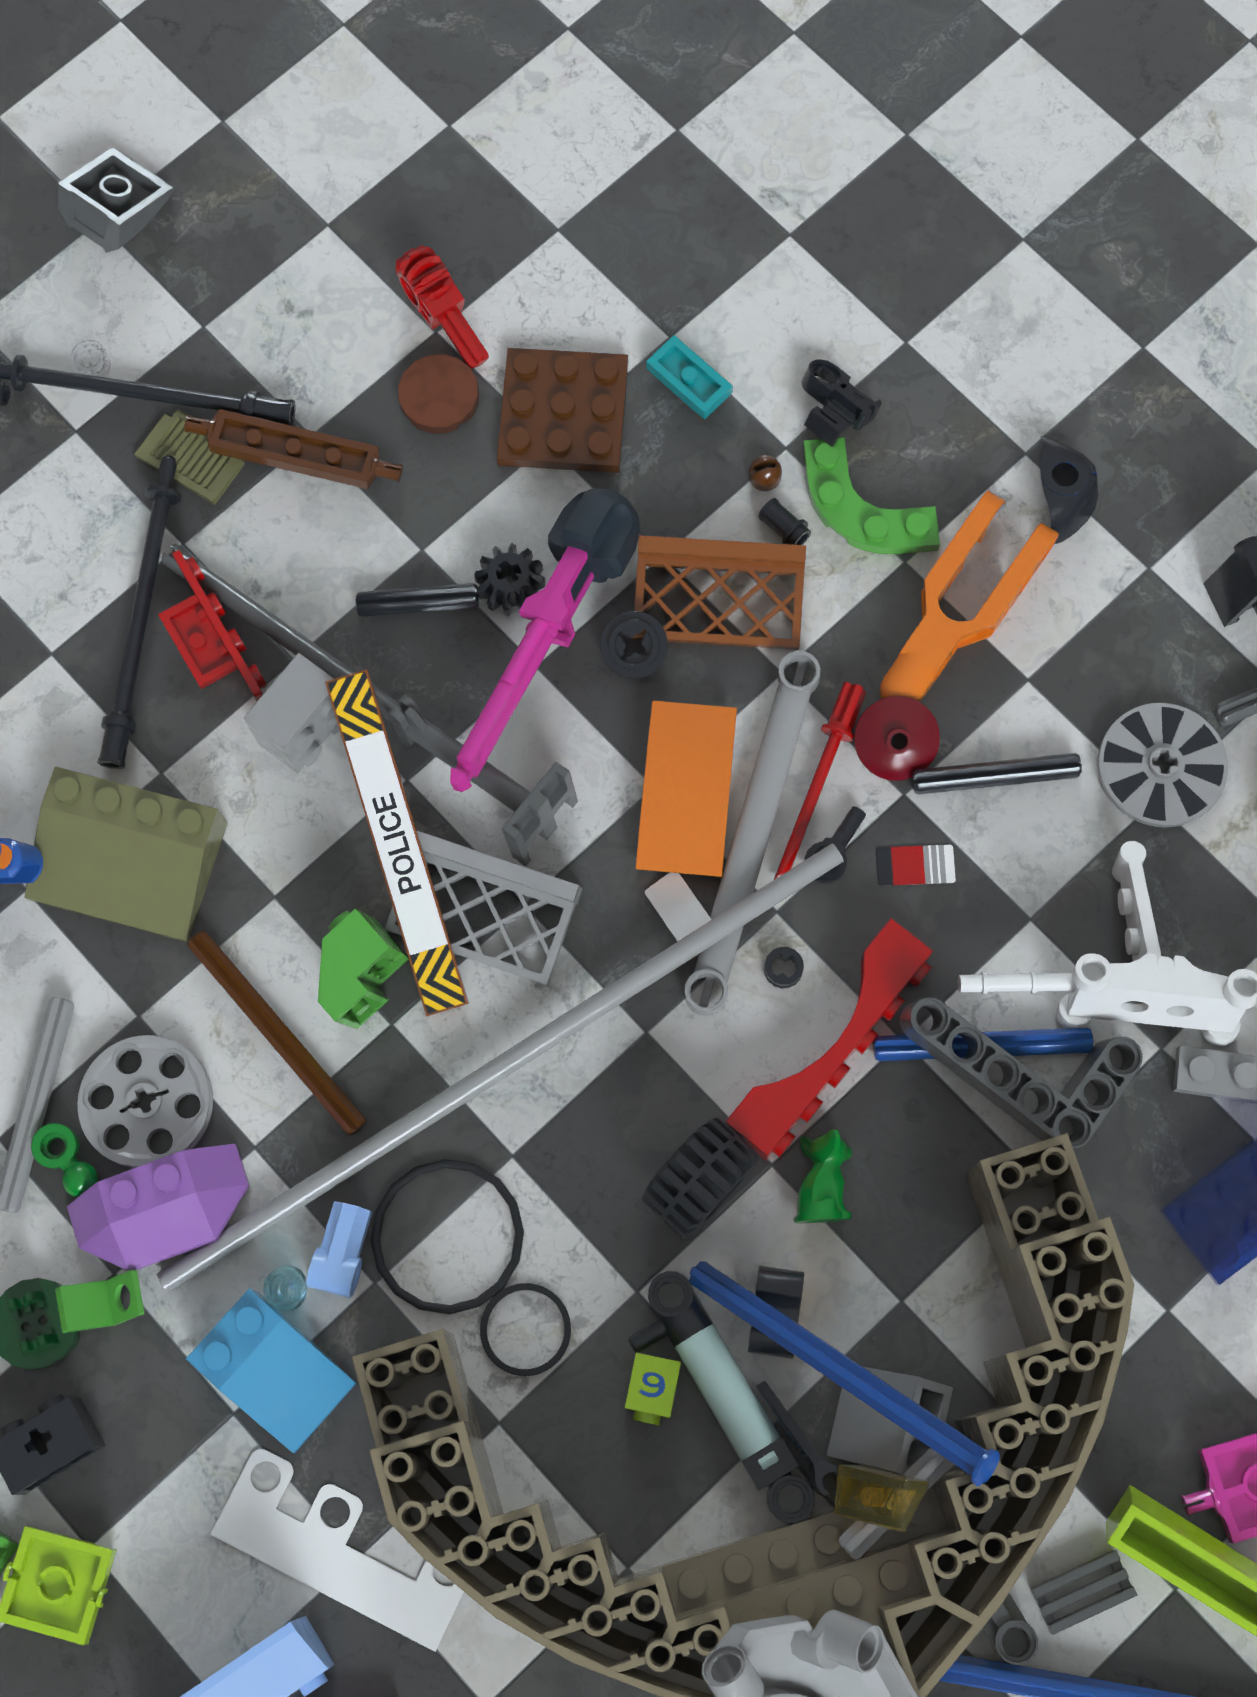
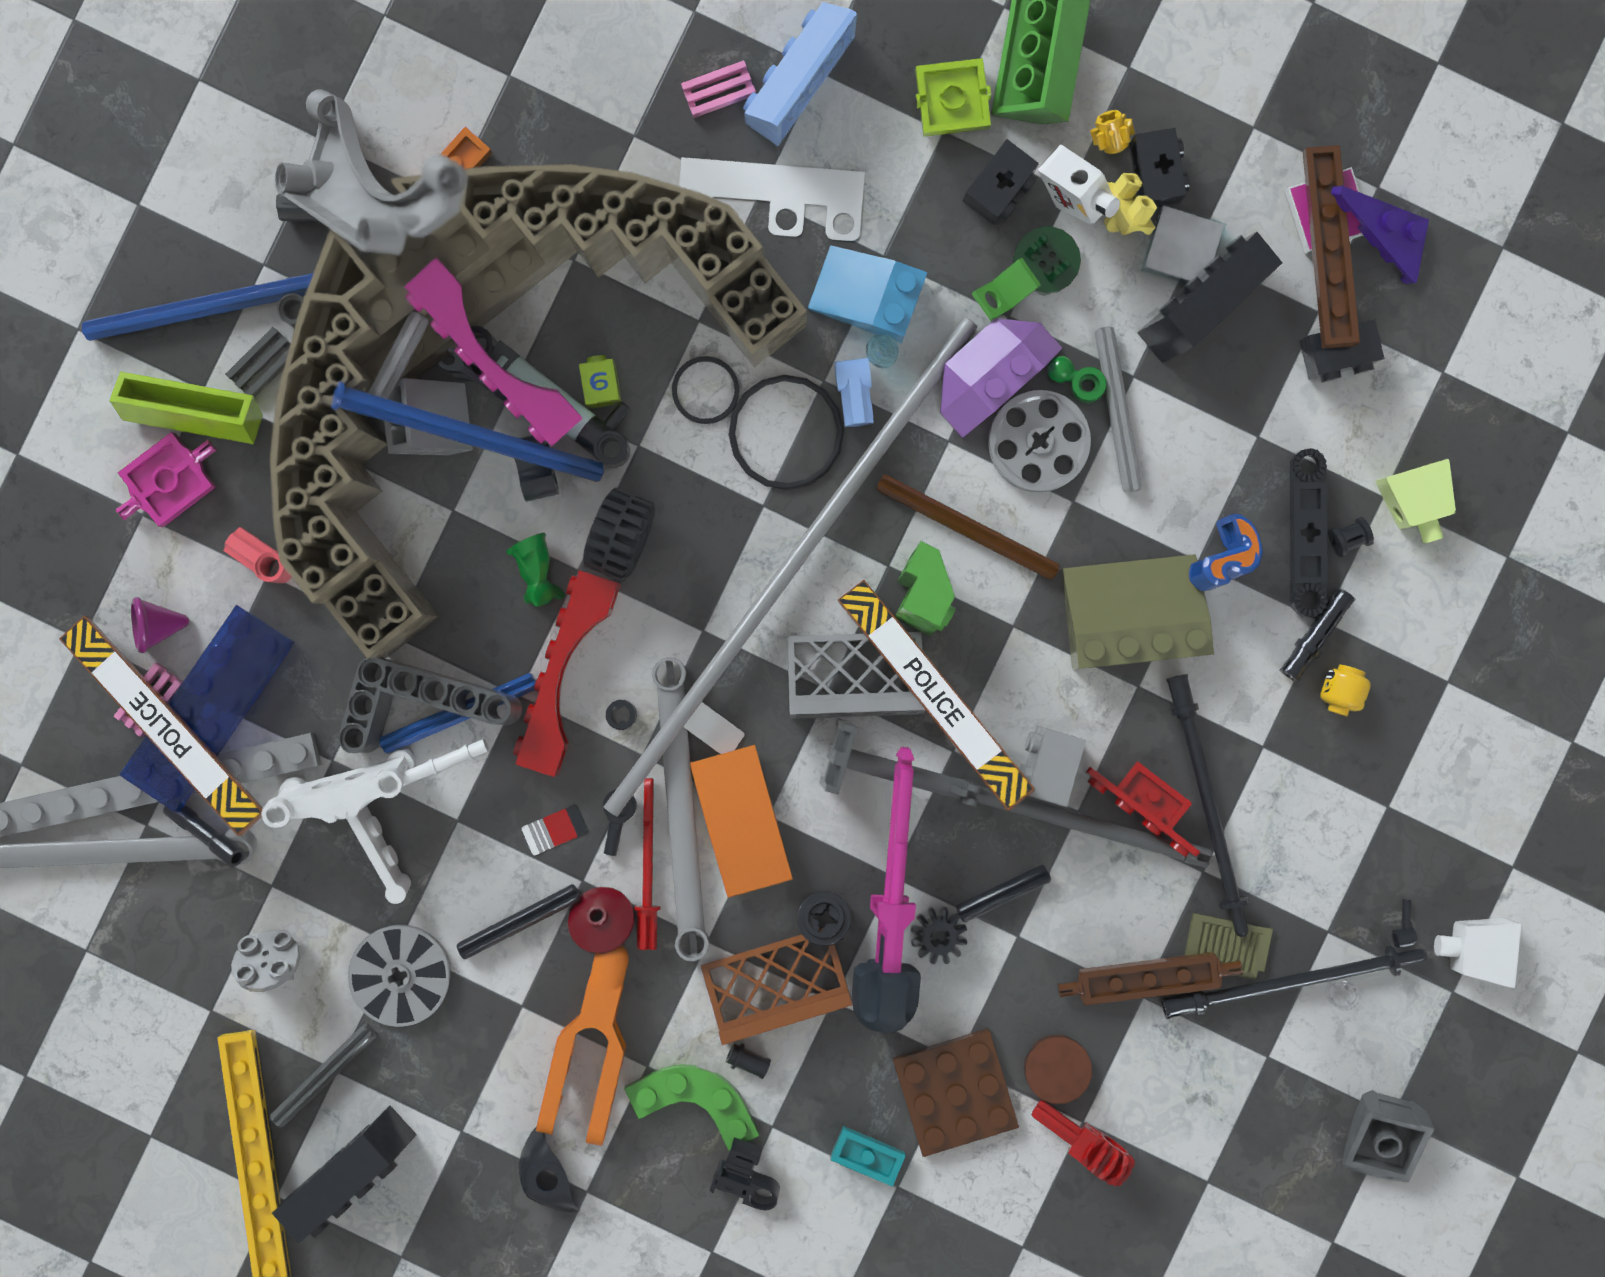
camera: 160 degrees right, 15 degrees up
reddish brown hinge [749,455,782,491] -> none
clear yellow slope [834,1465,928,1532] -> none
none -> coral piece [223,527,292,584]
none -> dark pink arch [404,257,583,446]

